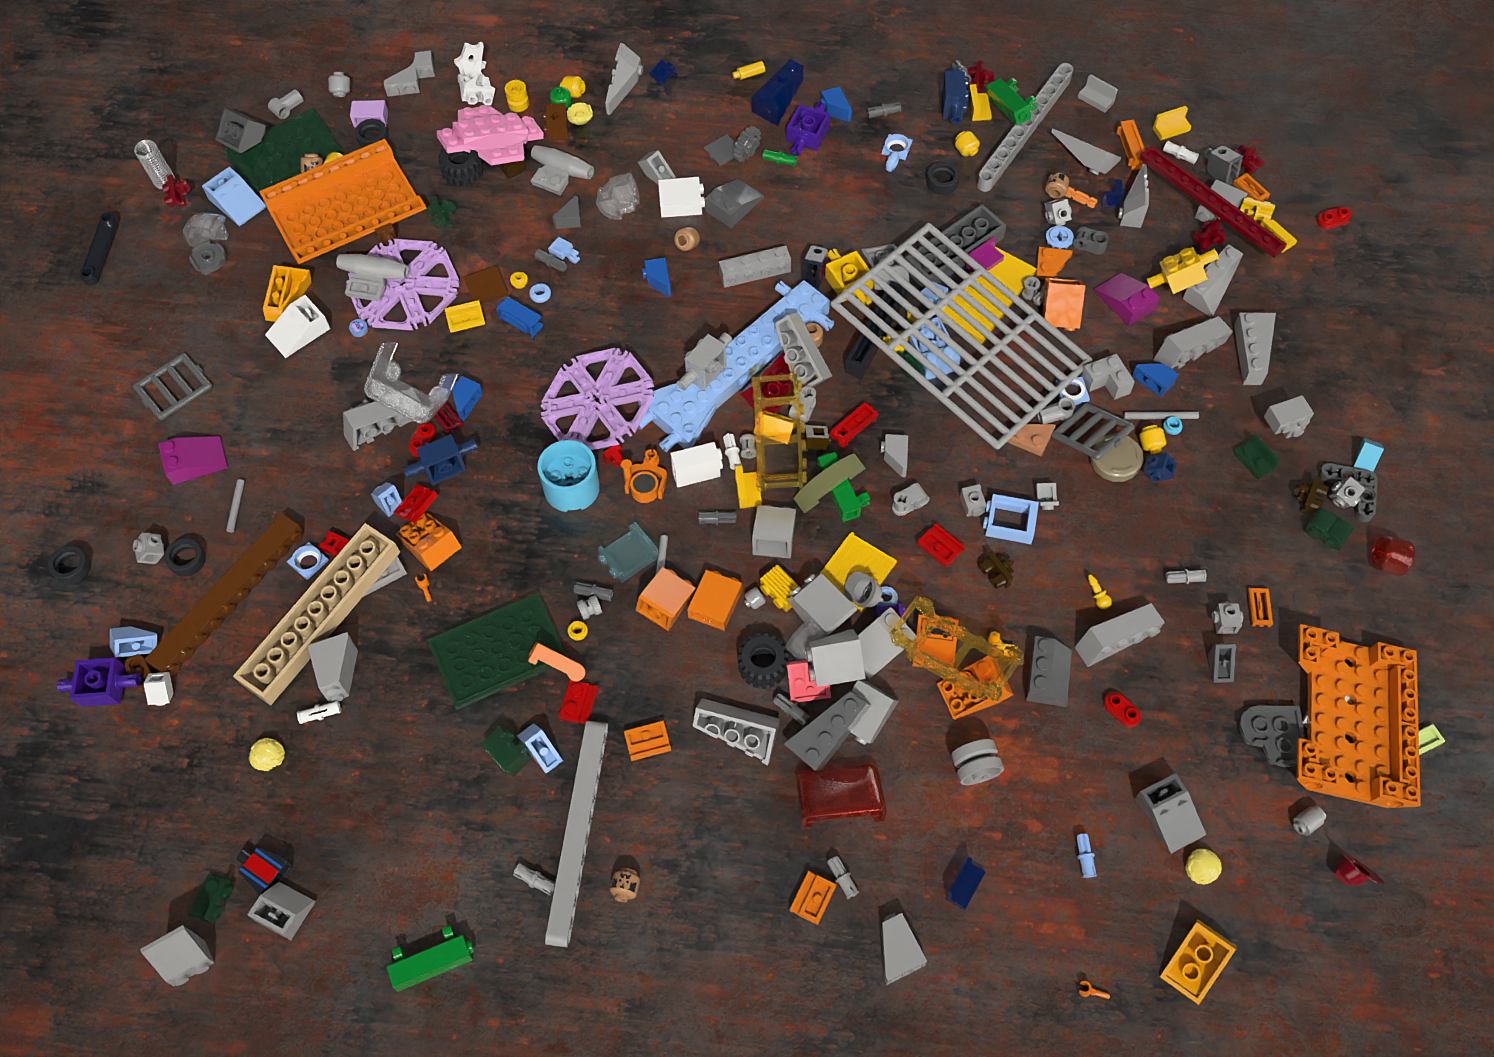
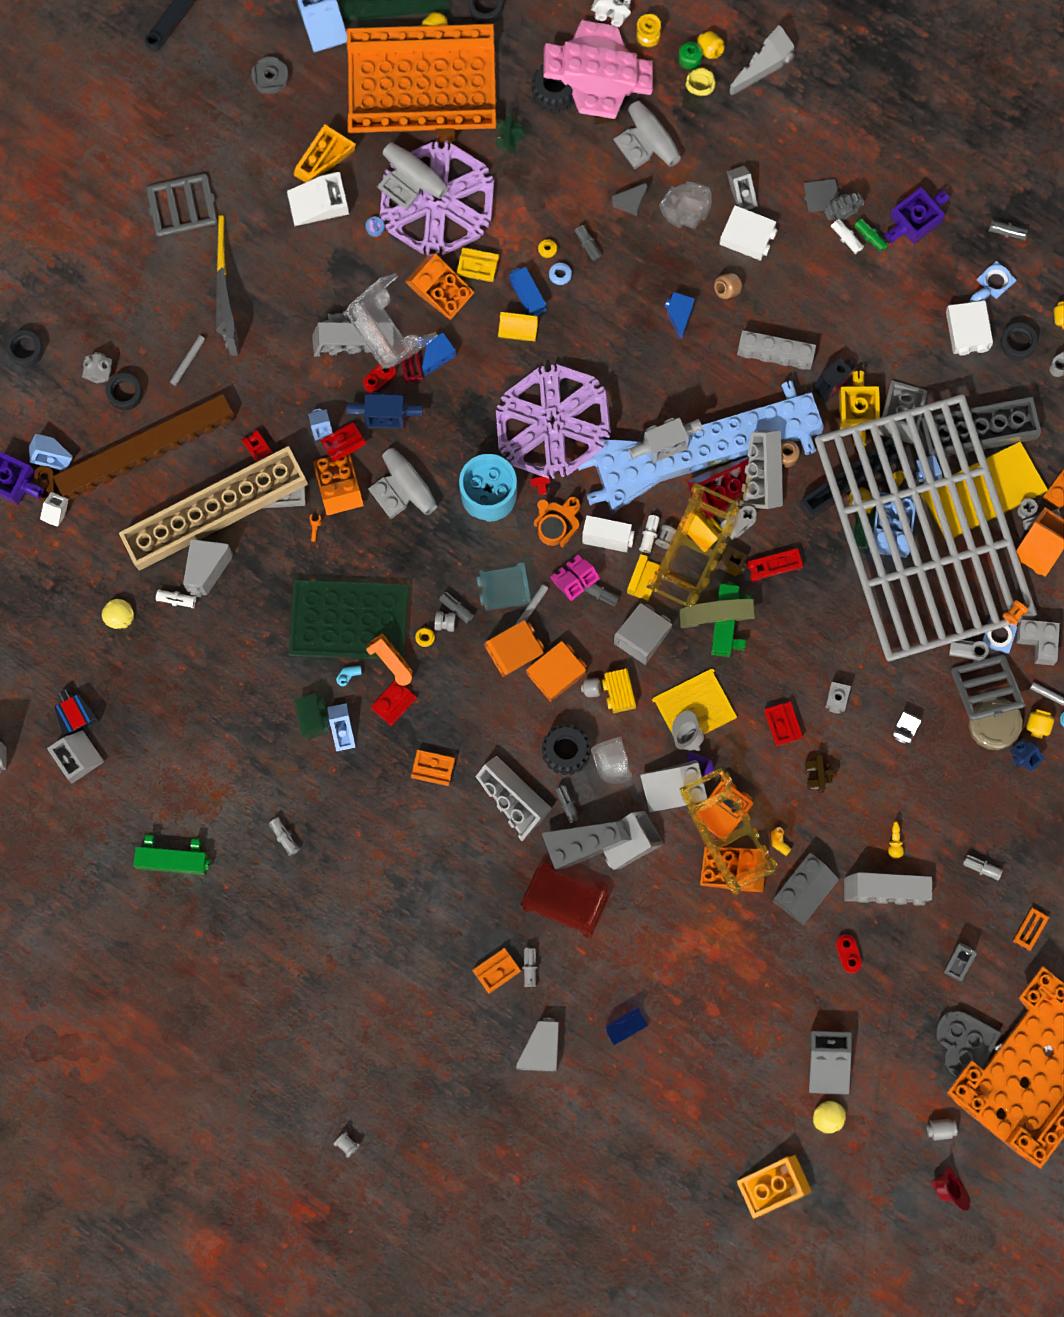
camera: 30 degrees right, 15 degrees up
magenta slope [158,436,228,485] -> none
clear brick [183,212,229,247] -> none
clear green bracket [188,874,233,925] -> none
light blue piece [287,542,329,580] -> none
medium nougat head [300,154,323,173] -> none
reddish brown tile [463,266,508,305] -> none
reddish brown brick [543,103,568,141] -> none
light grey beam [545,720,608,947] -> none
light blue plate [548,237,580,264] -> none
medium nougat head [610,868,640,902] -> none
clear blue bracket [649,59,678,86] -> none
dark grey slope [705,179,764,228] -> none
yellow cylinder [732,61,765,80] -> none
clear blue wedge [752,59,804,126] -> none
light grey slope [786,573,857,636] -> none
coral plate [786,660,831,703] -> none
slope [806,629,865,687] -> none
blue slope [819,86,852,122] -> none
light blue piece [876,586,898,606] -> none
light grey slope [881,434,908,477] -> none
light grey piece [892,483,930,516] -> none
light grey wheel [951,739,1004,785] -> none
magenta panel [966,237,1004,278] -> none
light blue window [983,494,1039,544] -> none
nougat wing [1007,424,1056,456] -> none
light blue axle [1077,834,1097,878] -> none
orange hand [1079,981,1110,999] -> none
light grey brick [1212,602,1243,634] -> none
none -> dark grey plate [216,215,238,356]
none -> medium azure arm [337,665,362,686]
none -> light grey plate [368,448,437,519]
none -> orange slope [405,254,475,320]
none -> yellow panel [498,312,538,341]
none -> dark pink legs [550,555,600,601]
none -> white pin [831,219,864,254]
none -> white brick [946,301,993,355]
none -> orange bush [1003,600,1028,626]

